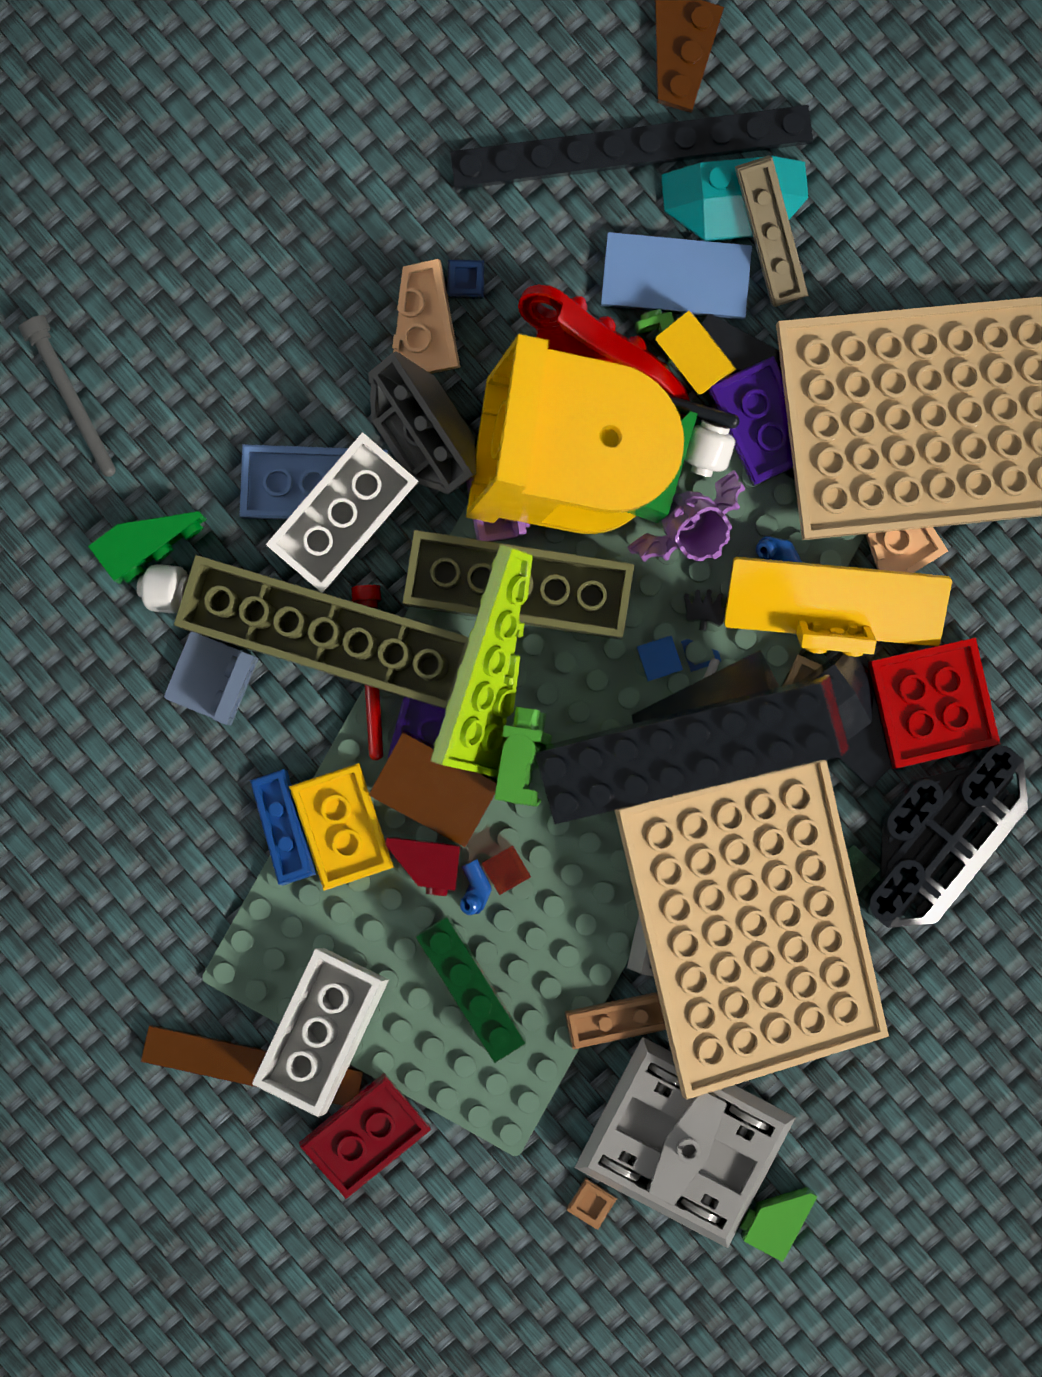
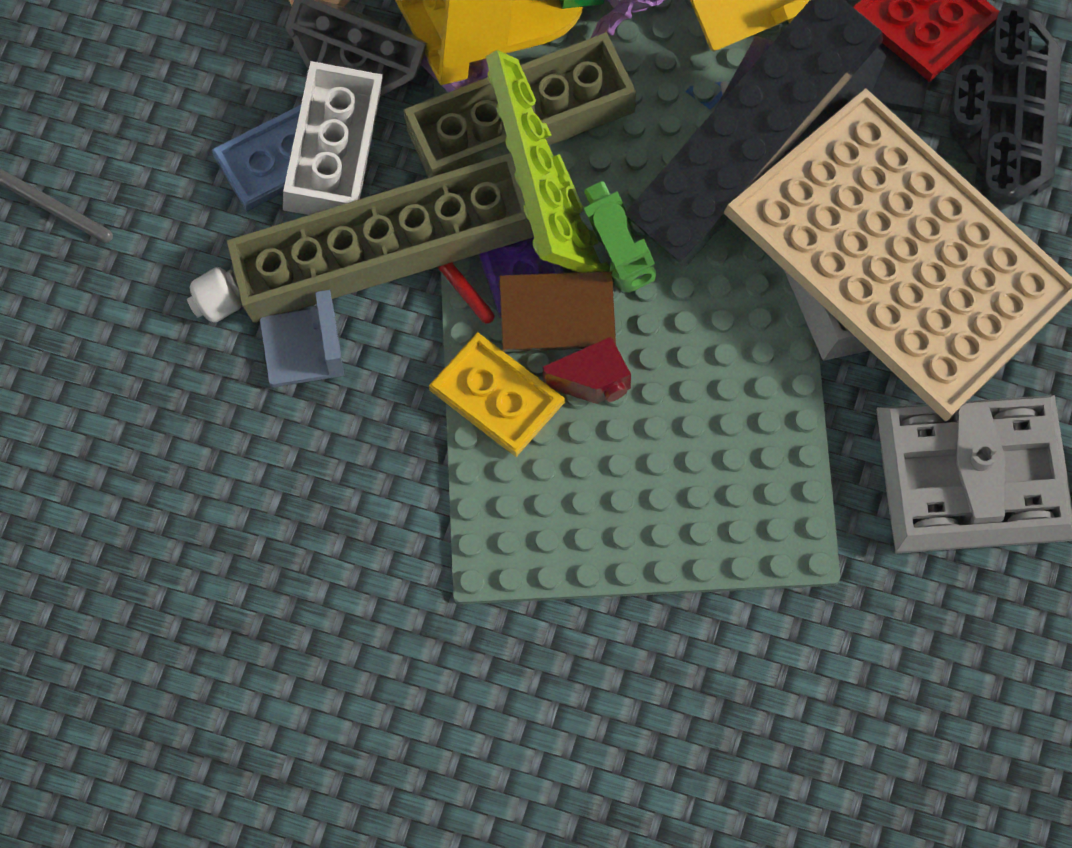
camera: 30 degrees left, 20 degrees down
green slope [88,511,207,584] -> none
reddish brown tile [141,1025,364,1106] -> none
blue tile [250,769,316,886] -> none
white brick [252,948,389,1117] -> none
dark red tile [299,1073,431,1199] -> none
dark green brick [416,915,526,1064] -> none
blue arm [460,859,492,915] -> none
clear red tile [481,845,531,895] -> none
medium nougat tile [565,992,666,1049] -> none
medium nougat tile [566,1177,617,1230] -> none
blue tile [636,635,683,682] -> none
black piece [683,589,726,631] -> none

